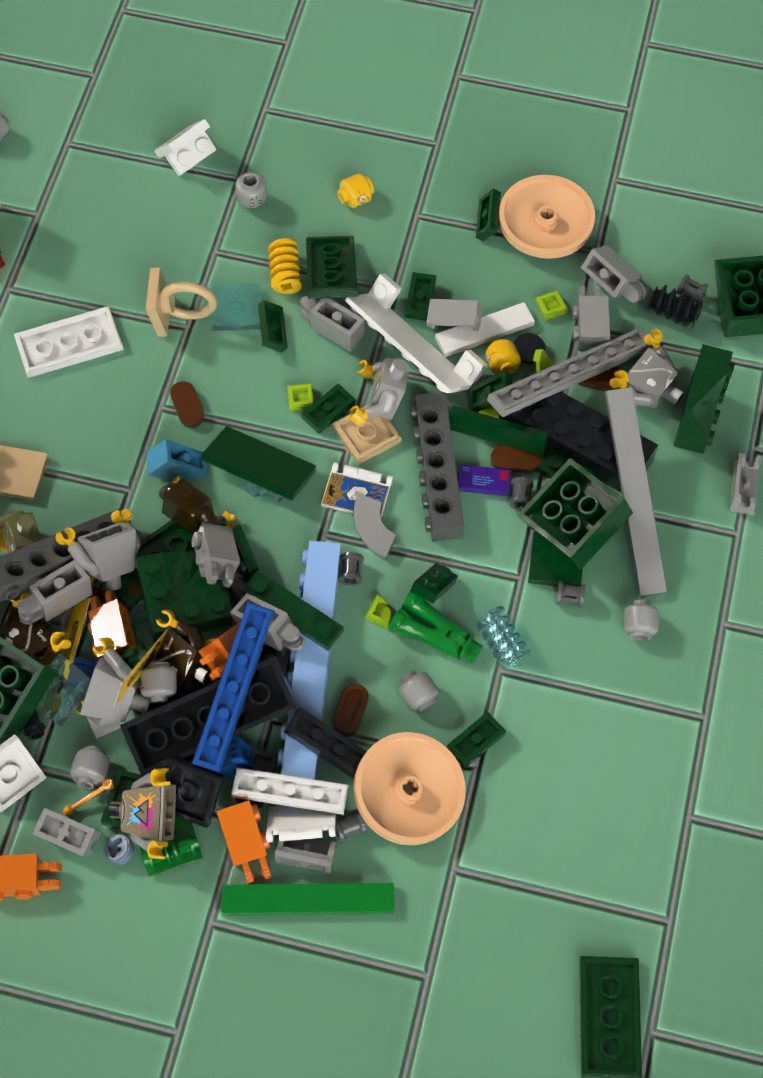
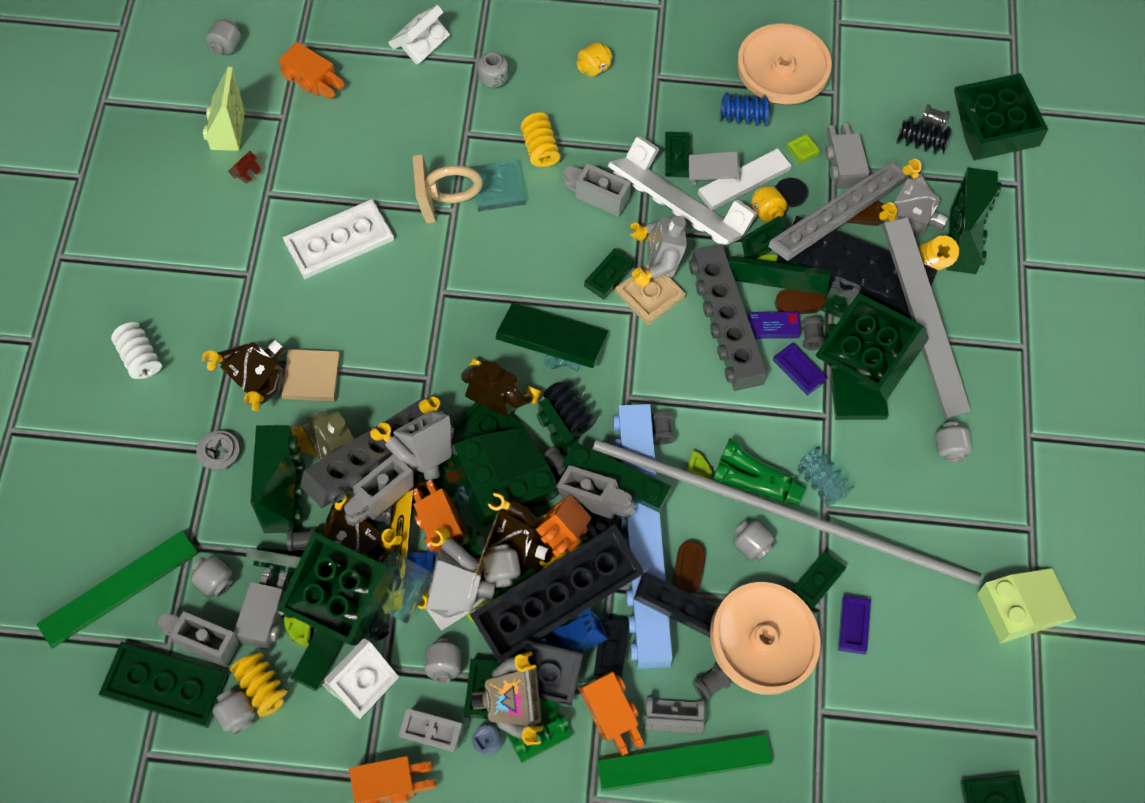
camera: 10 degrees left, 0 degrees up
light orange hinge [63,778,115,816] -> none
dark azure slope [146,439,208,481] -> none
reddish brown tile [170,381,204,428] -> none
light grey hinge [192,522,240,587] -> none
blue tile [192,602,275,773] -> none
white tile [231,768,348,815] -> none
dark green plate [258,300,288,353] -> none
white piece [266,805,336,843] -> none
lime tile [287,383,314,412] -> none
dark green tile [306,236,358,299] -> none
piece [321,462,393,518] -> none
light grey tile [354,493,396,560] -> none
dark green plate [411,563,458,603] -> none
dark green plate [476,188,501,242] -> none
lime tile [533,349,555,373] -> none
dark grey bush [556,581,585,608] -> none
light grey hinge [581,245,649,303] -> none
light grey hinge [729,453,760,515] -> none
none -> orange hinge [278,42,345,99]
none -> black piece [543,381,596,439]
none -> light grey piece [593,439,981,586]
none -> blue piece [720,92,770,126]
none -> dark purple tile [773,342,827,396]
none -> dark purple tile [838,595,871,655]
none -> yellow piece [918,235,959,271]
none -> yellowish green slope [977,568,1076,644]

